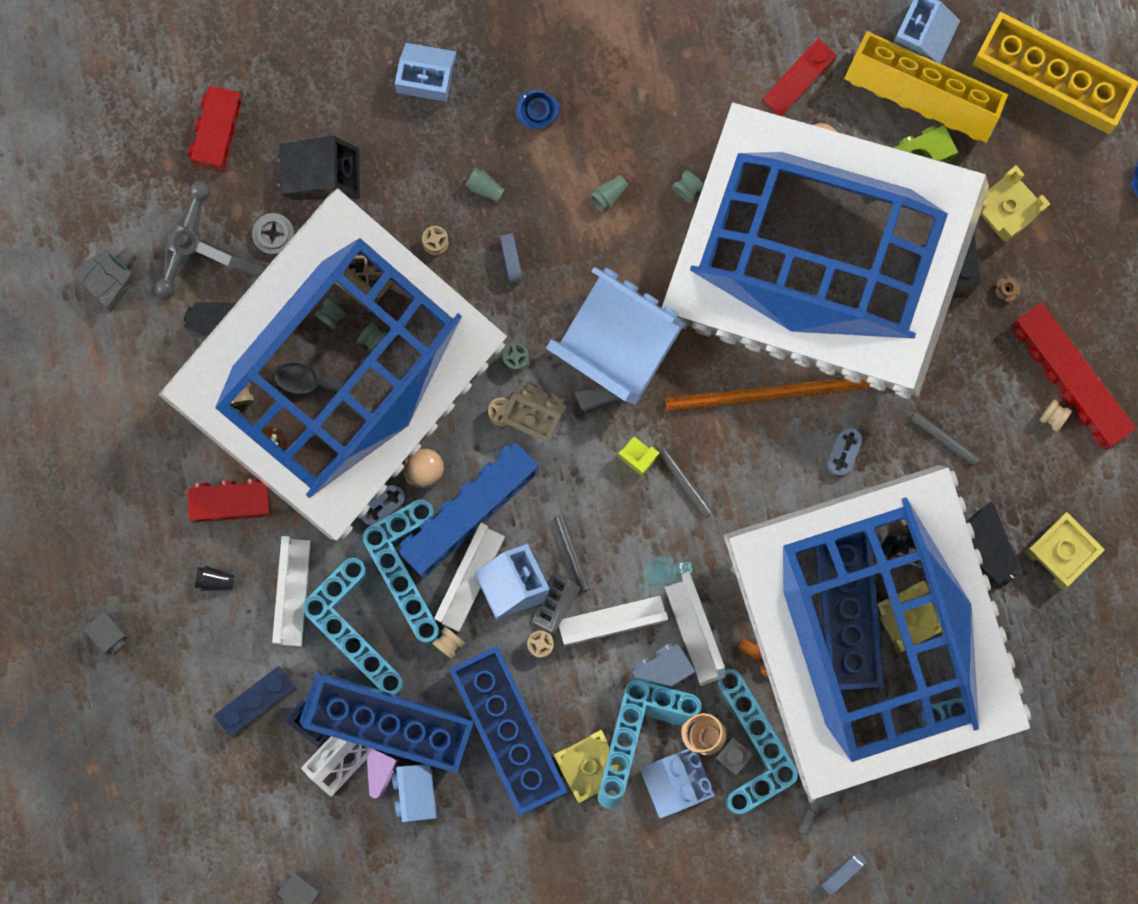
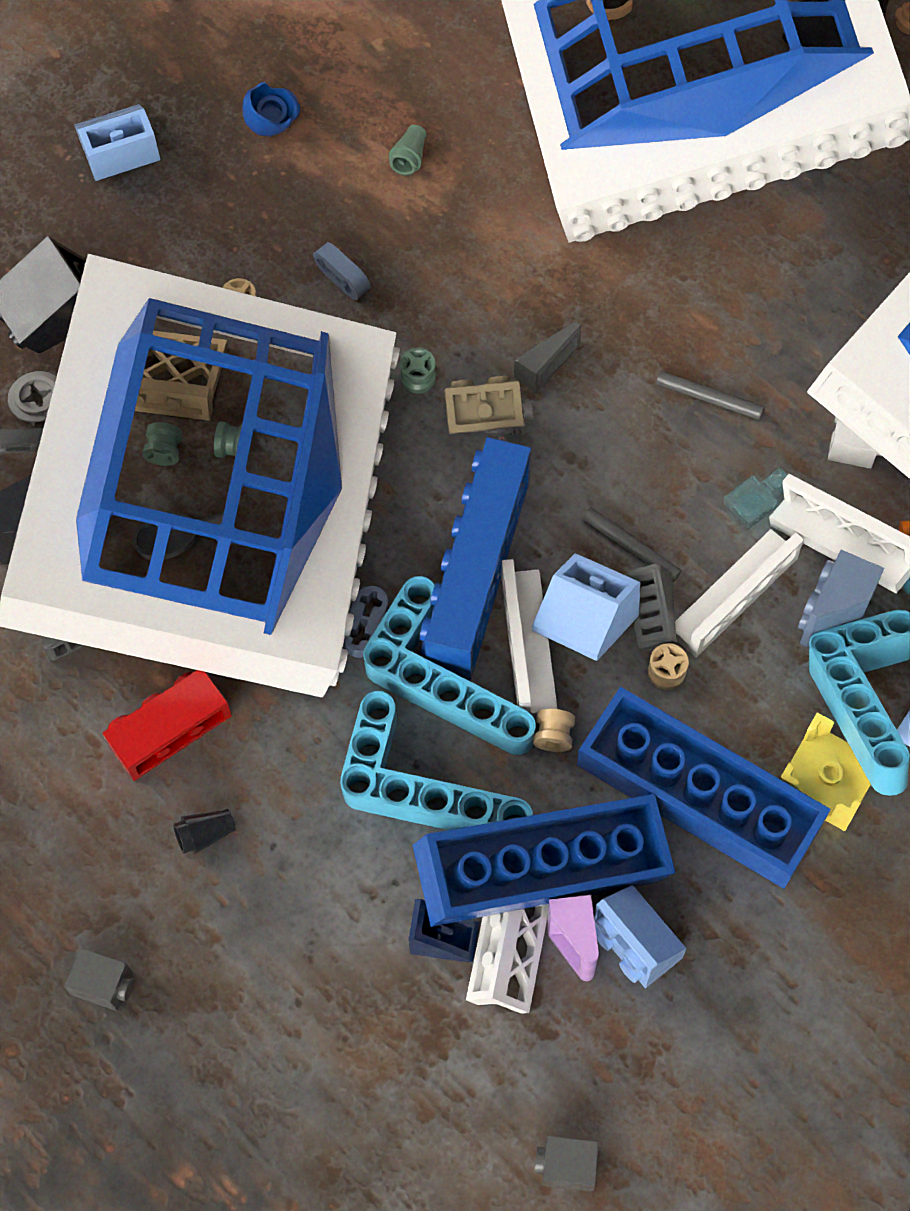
camera: 25 degrees left, 15 degrees down
dark blue brick [214,666,297,738] -> none
white fence [272,536,311,647] -> none
light nougat helmet [403,449,444,489] -> none
sand green cone [465,168,505,202] -> none
tan wheel [488,398,509,427] -> none
light blue panel [546,267,685,405] -> none
neon yellow panel [617,437,659,476] -> none
orange axle [665,376,926,412] -> none
sand green wheel [672,170,704,203] -> none
sand blue beam [827,428,862,477] -> none

